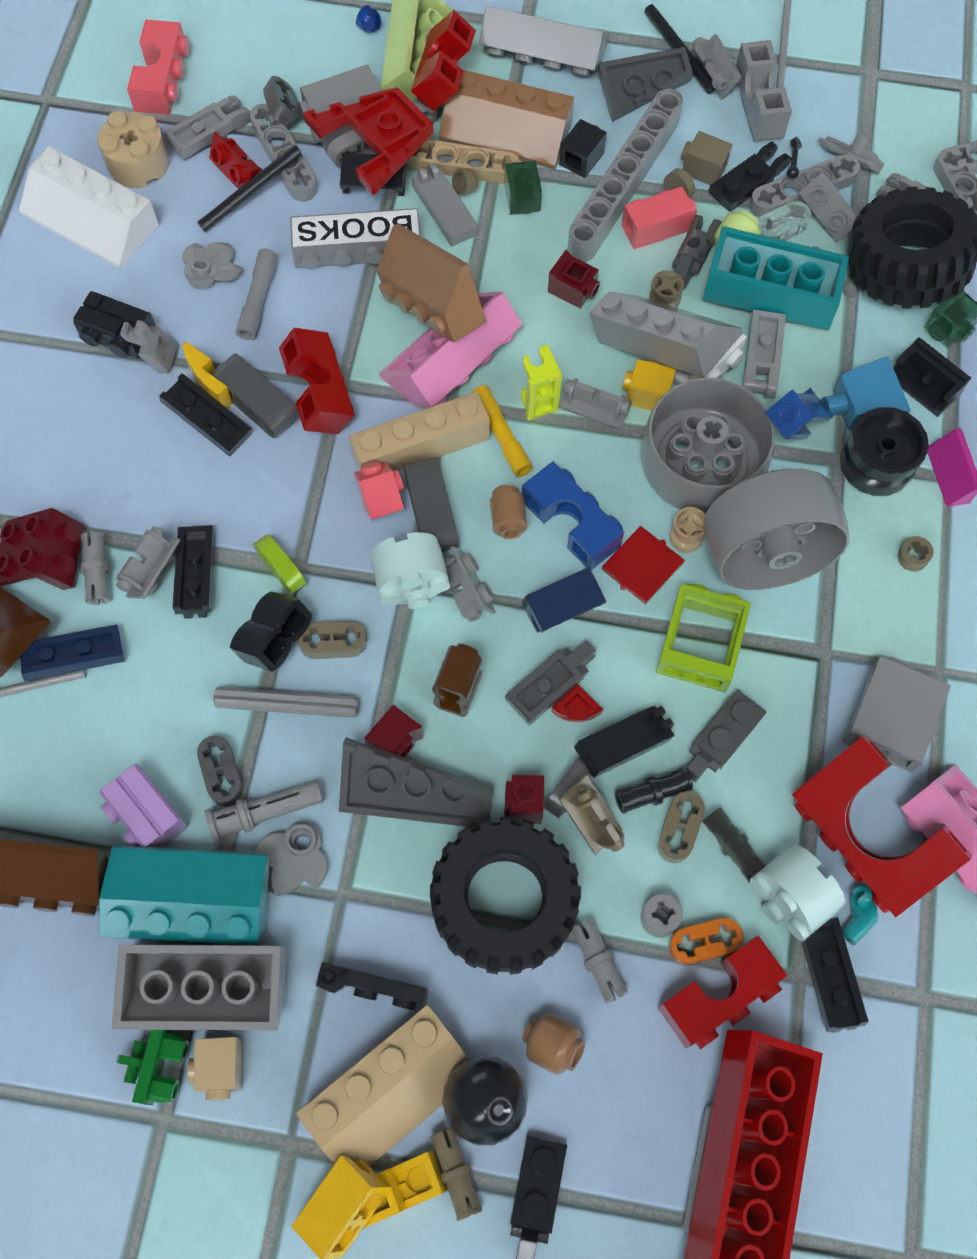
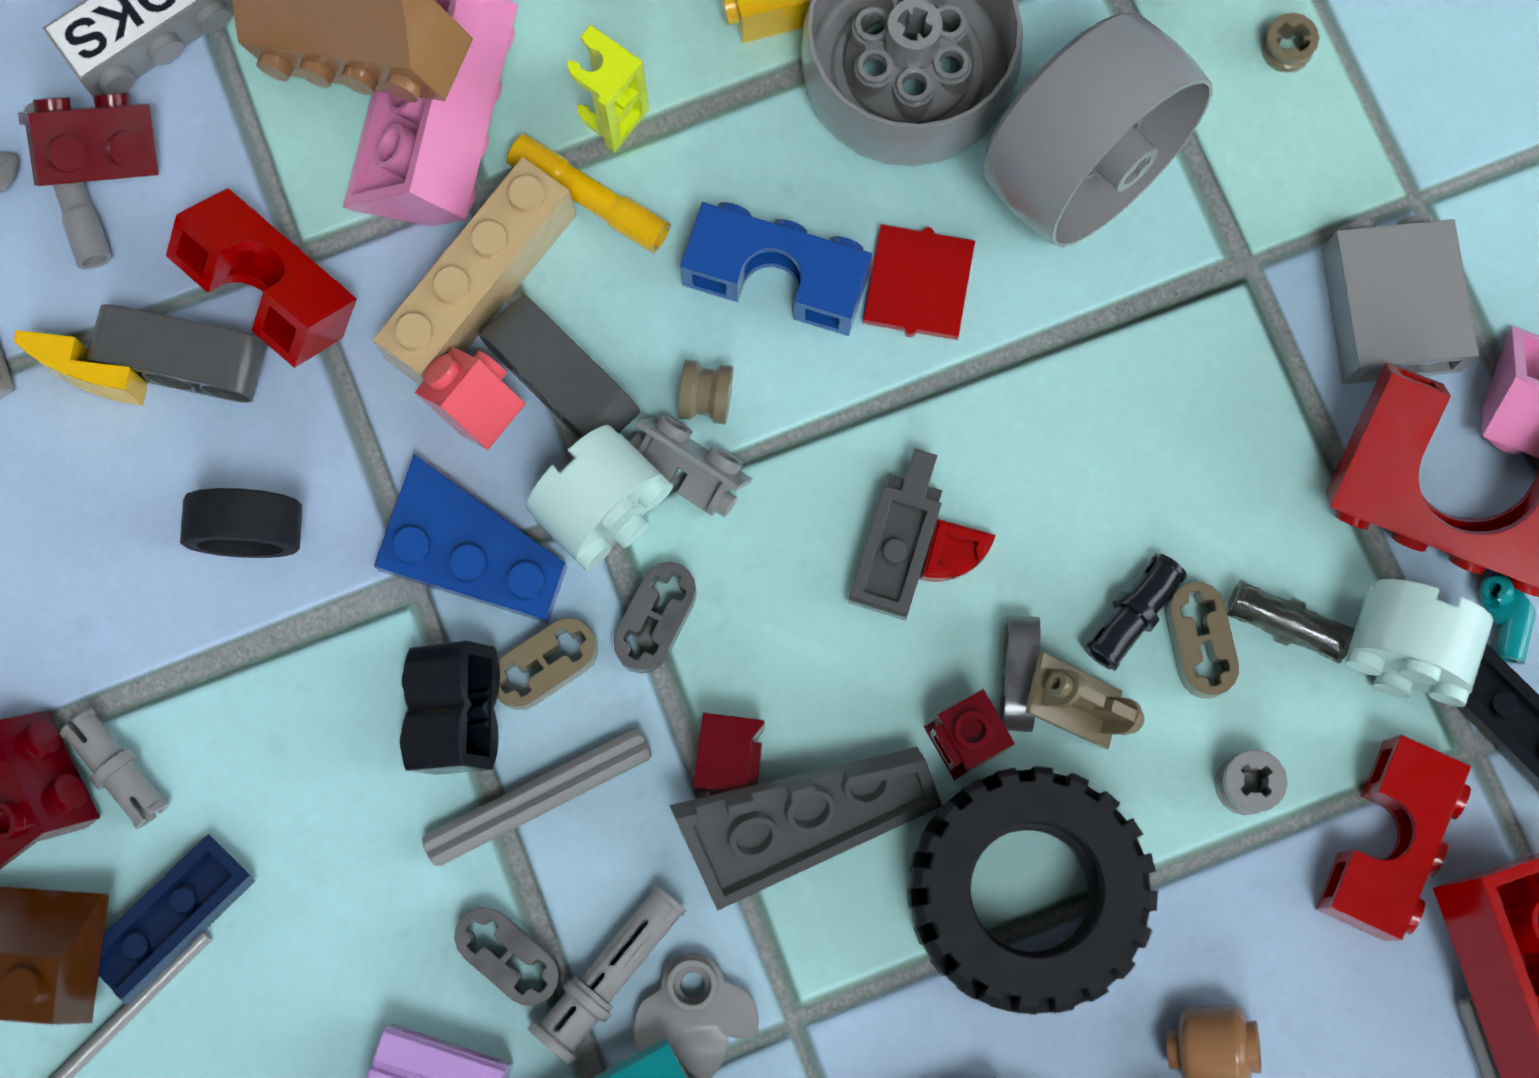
camera: 30 degrees left, 10 degrees up
light grey hinge [116,526,180,599] -> none
black hinge [159,373,252,457] -> none
black hinge [173,525,215,619] -> none
lime beam [253,534,306,595] -> none
reddish brown brick [432,644,482,717] -> none
medium nougat brick [489,485,528,539] -> none
dark blue hinge [521,567,607,633] -> none
light grey hinge [558,378,633,430] -> none
light grey pin [572,919,628,1003] -> none
black hinge [574,705,675,778] -> none
lime window [656,583,751,693] -> none
orange beam [668,918,743,966] -> none
tan wheel [669,507,706,553] -> none
dark grey hinge [686,689,767,783] -> none
none -> dark red bracket [18,93,159,186]
none -> black tyre [180,488,302,558]
none -> blue wing [374,454,567,623]
none -> flat silver beam [613,562,697,674]
none -> dark tan wheel [678,359,734,425]

